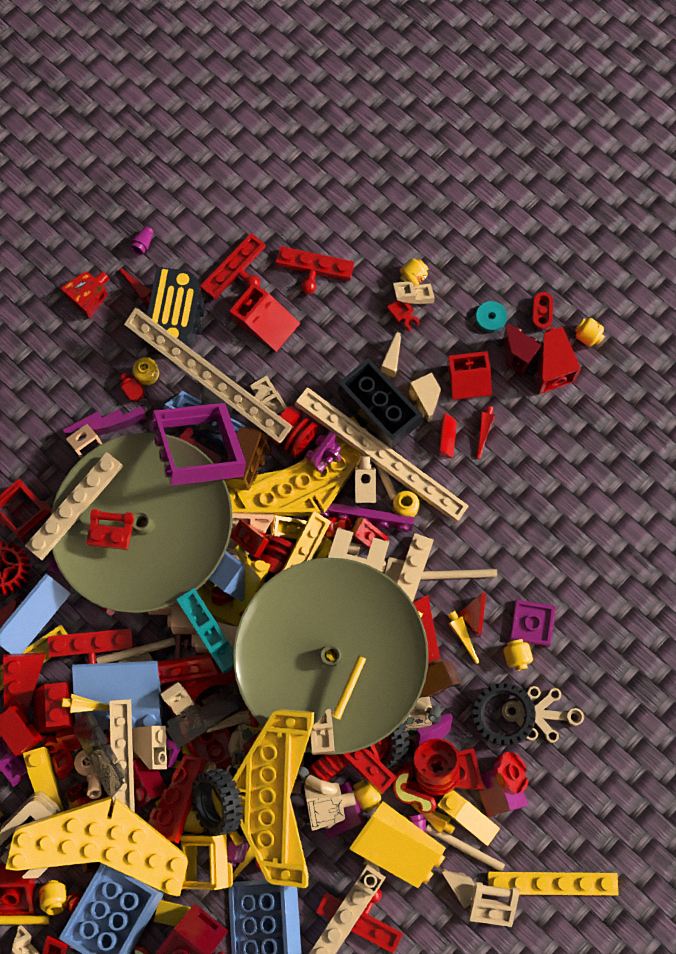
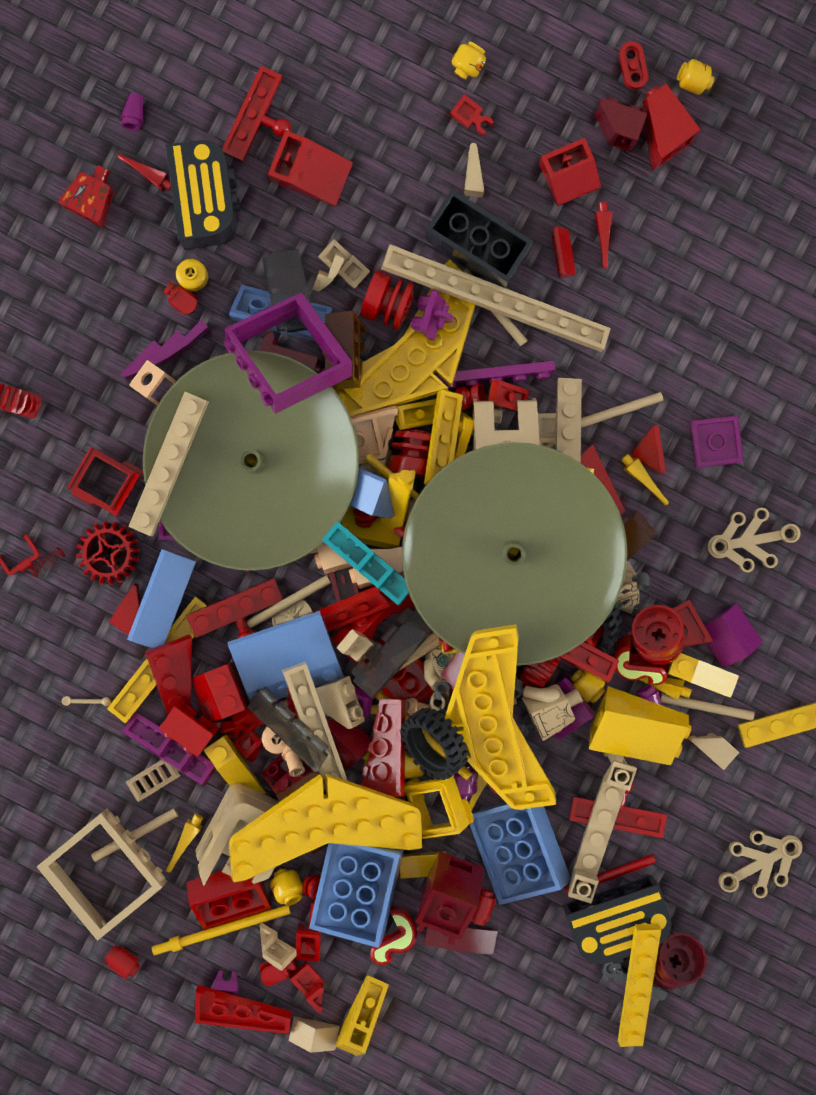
camera: 25 degrees left, 15 degrees up
yellow piece [61,694,109,713] -> none
red plate [86,509,134,550] -> none
tan plate [124,308,293,443] -> none
red slope [230,520,269,558] -> none
red plate [276,246,354,294] -> none
tan slope [311,709,335,755] -> none
yellow bar [332,655,366,720] -> none
tan torso [355,456,376,503] -> none
tan slope [393,281,434,304] -> none
yellow head [393,491,419,517] -> none
tan slope [409,373,441,422] -> none
magenta slope [415,713,453,748] -> none
tan plate [469,882,519,927] -> none
black tyre [473,683,536,746] -> none
teal piece [476,301,507,333] -> none
red tile [494,752,529,795] -> none
yellow head [503,639,533,671] -> none

